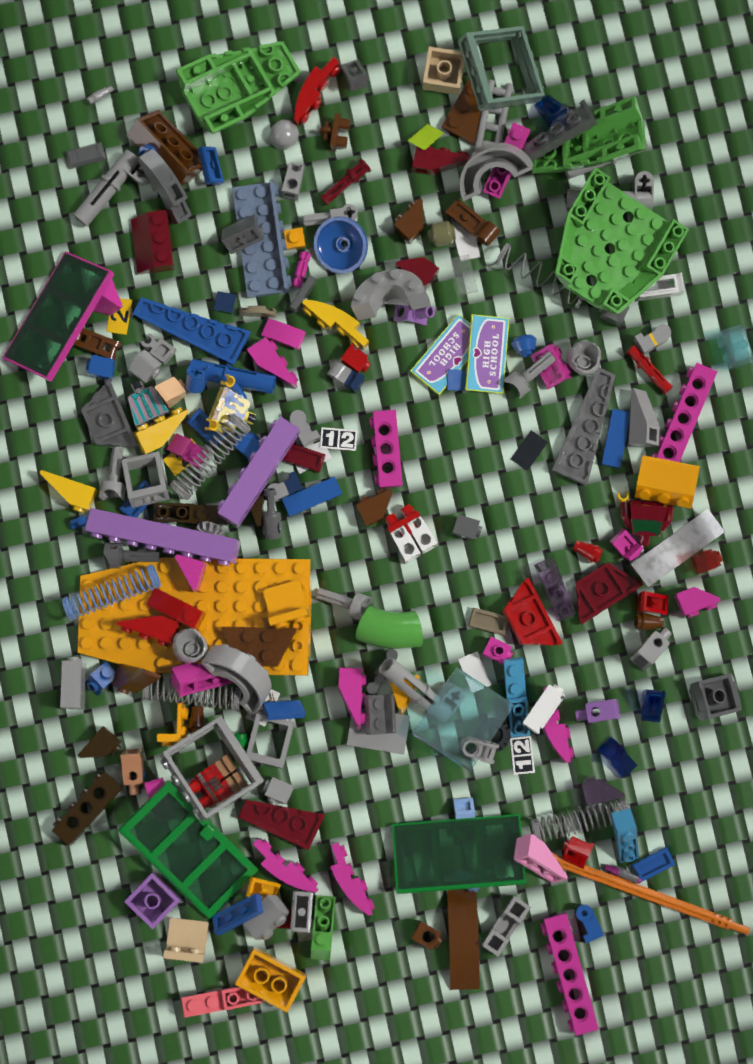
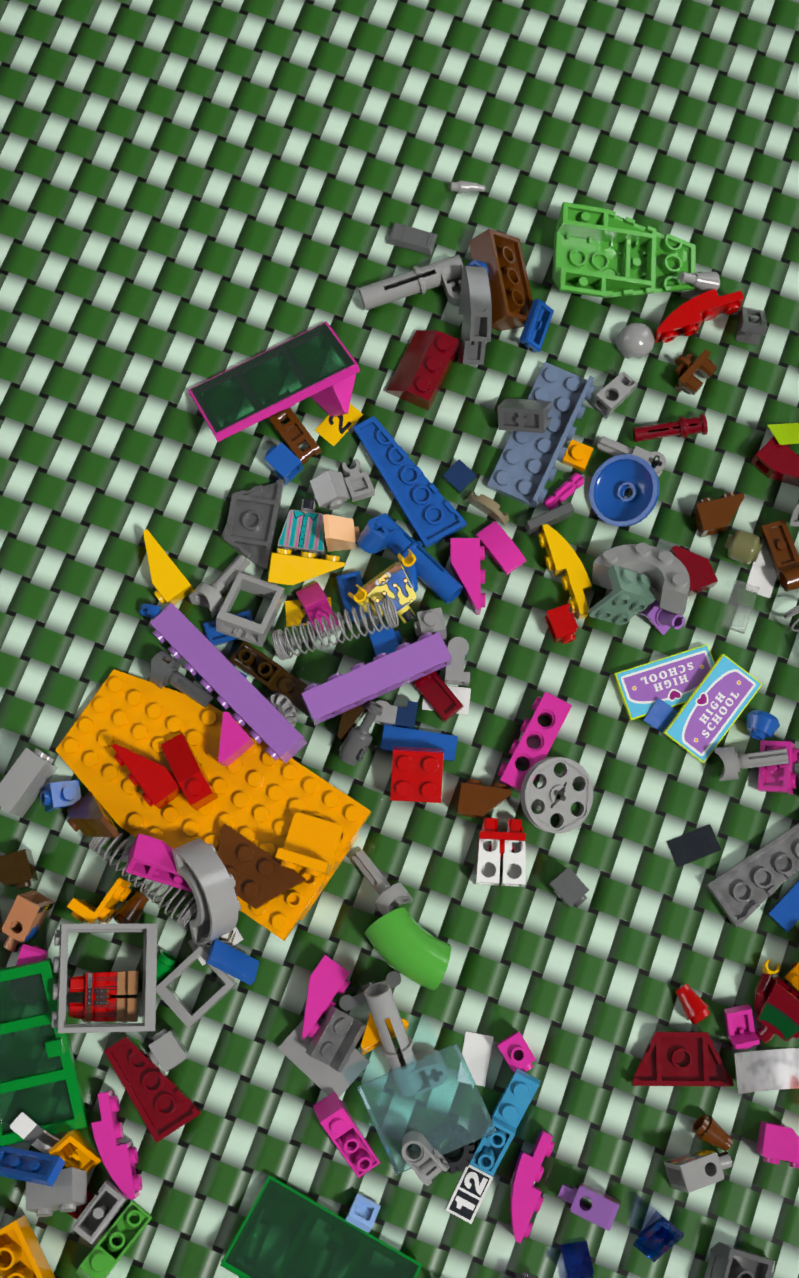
camera: 35 degrees right, 5 degrees down
medium blue piece [62,564,161,621] -> none
light grey hair [172,628,208,664] -> none
sticker [320,427,358,451] -> none
leg [327,361,365,394] -> none
dark pink slope [330,842,375,915] -> none
dark tan tile [468,607,509,636] -> none
red wing [502,577,563,646] -> none
white window [522,684,566,735] -> none
clear purple slope [534,557,576,622] -> none
red slope [637,591,669,615] -> none
none -> white sticker [10,1112,60,1154]
none -> dark pink slope [313,1091,380,1178]
none -> red brick [390,746,444,803]
none -> light grey brick [414,607,447,642]
none -> light grey wedge [520,757,593,833]
none -> sand green bracket [588,565,656,625]
none -> light grey cone [679,271,720,293]

